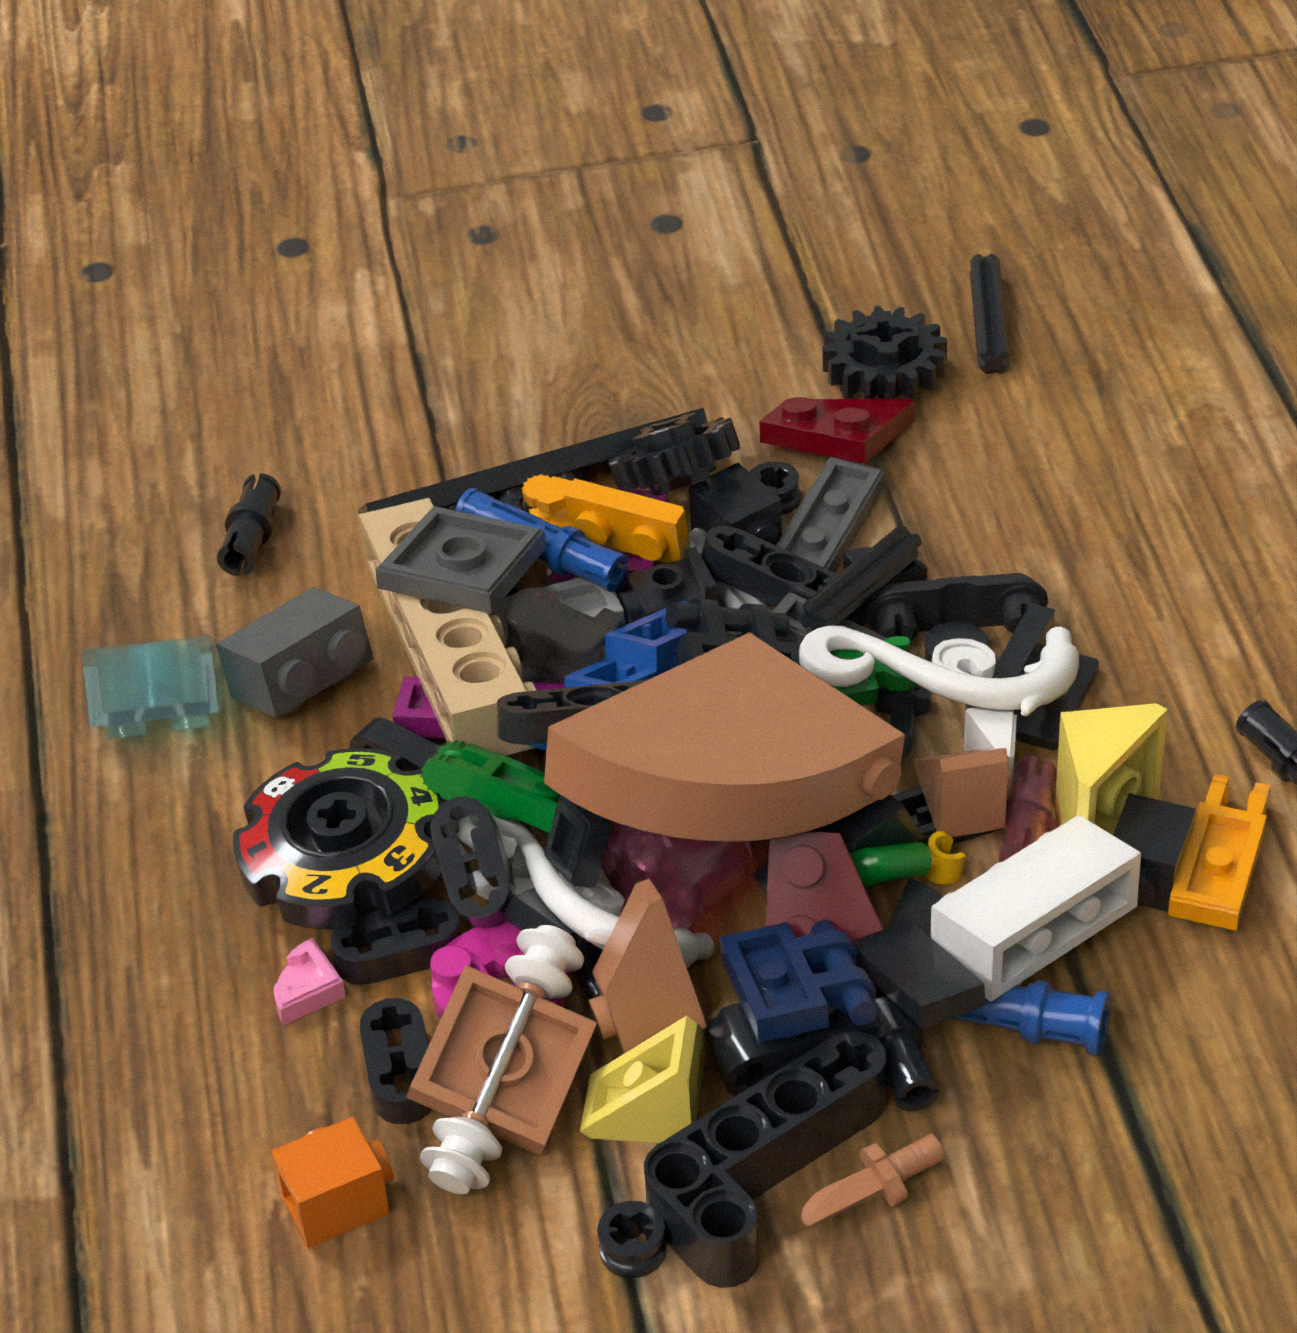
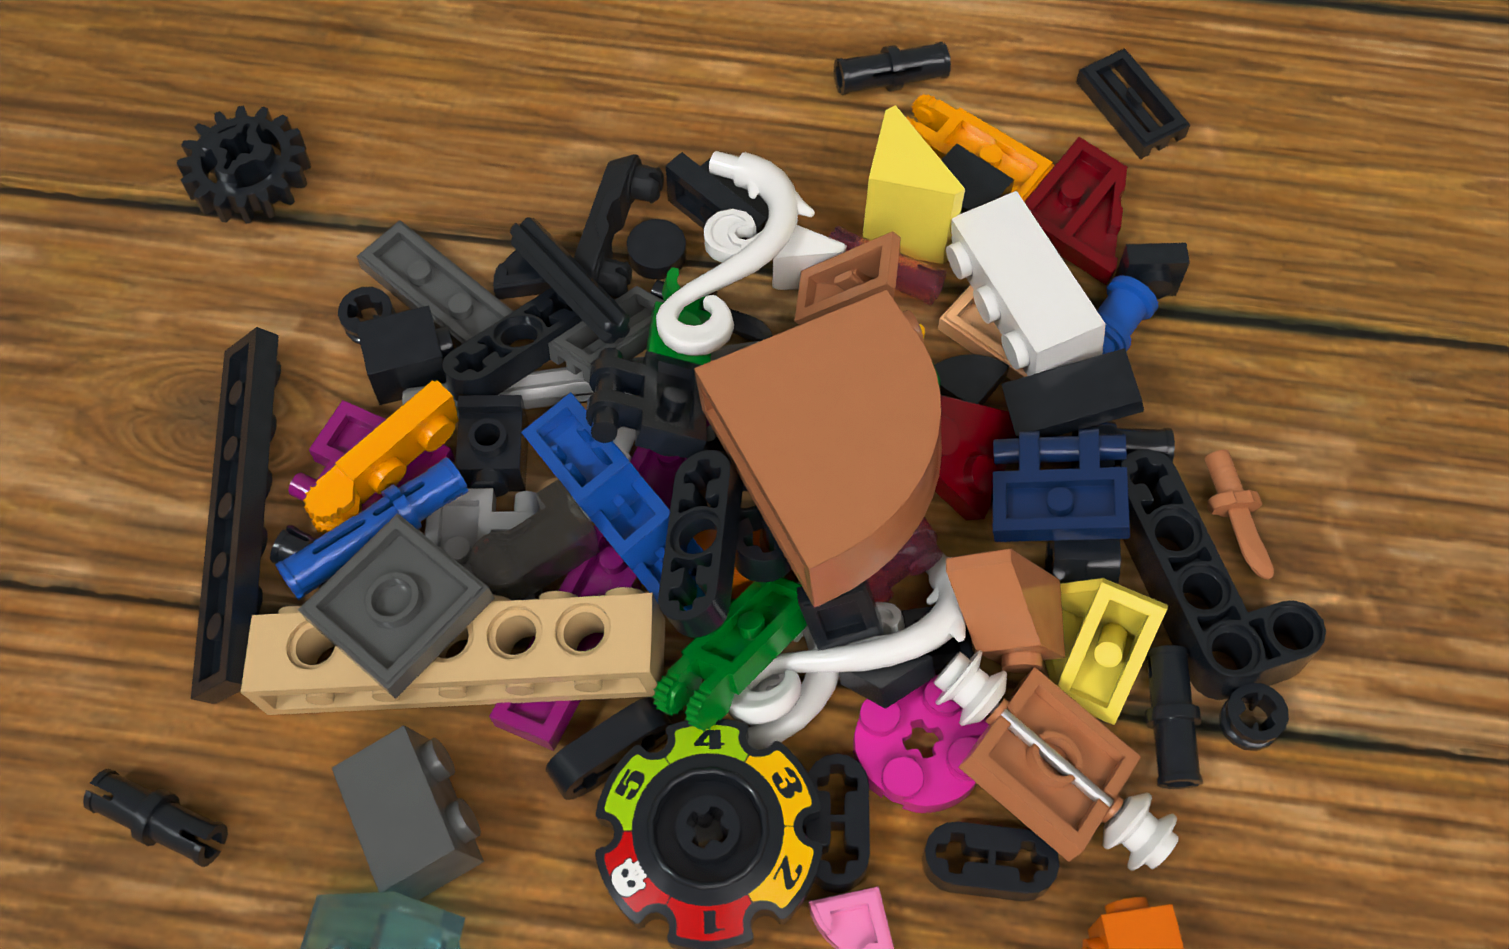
camera: 75 degrees left, 20 degrees up
black beam [431,796,517,928] -> none
black gear [608,413,740,496] -> none
dark red wing [759,397,915,464] -> none
black axle [970,253,1009,373] -> none
none -> dark red wing [1025,137,1128,285]
none -> black plate [1115,243,1190,299]
none -> black pin [1145,645,1203,789]

